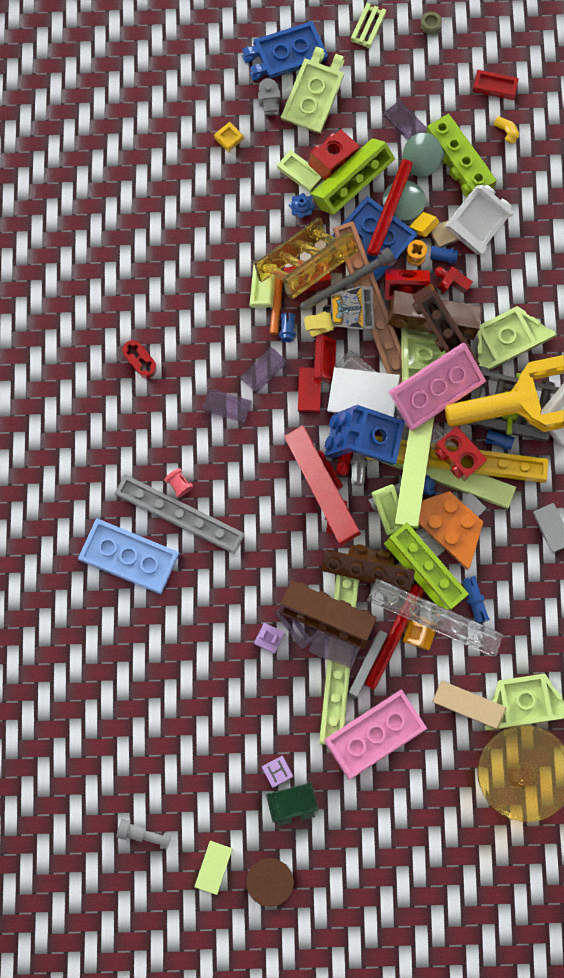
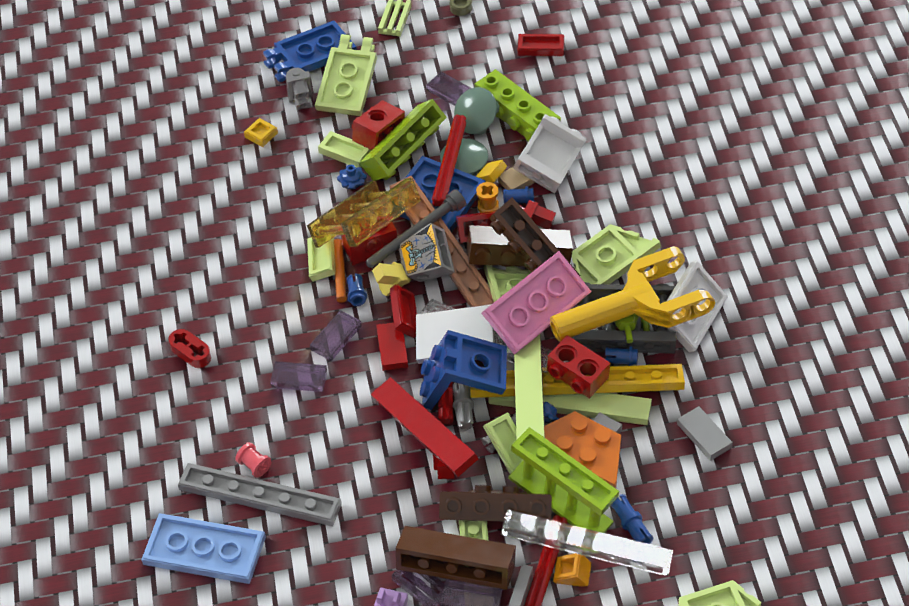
camera: 10 degrees left, 25 degrees down
yellow arm [493,116,519,144] -> none

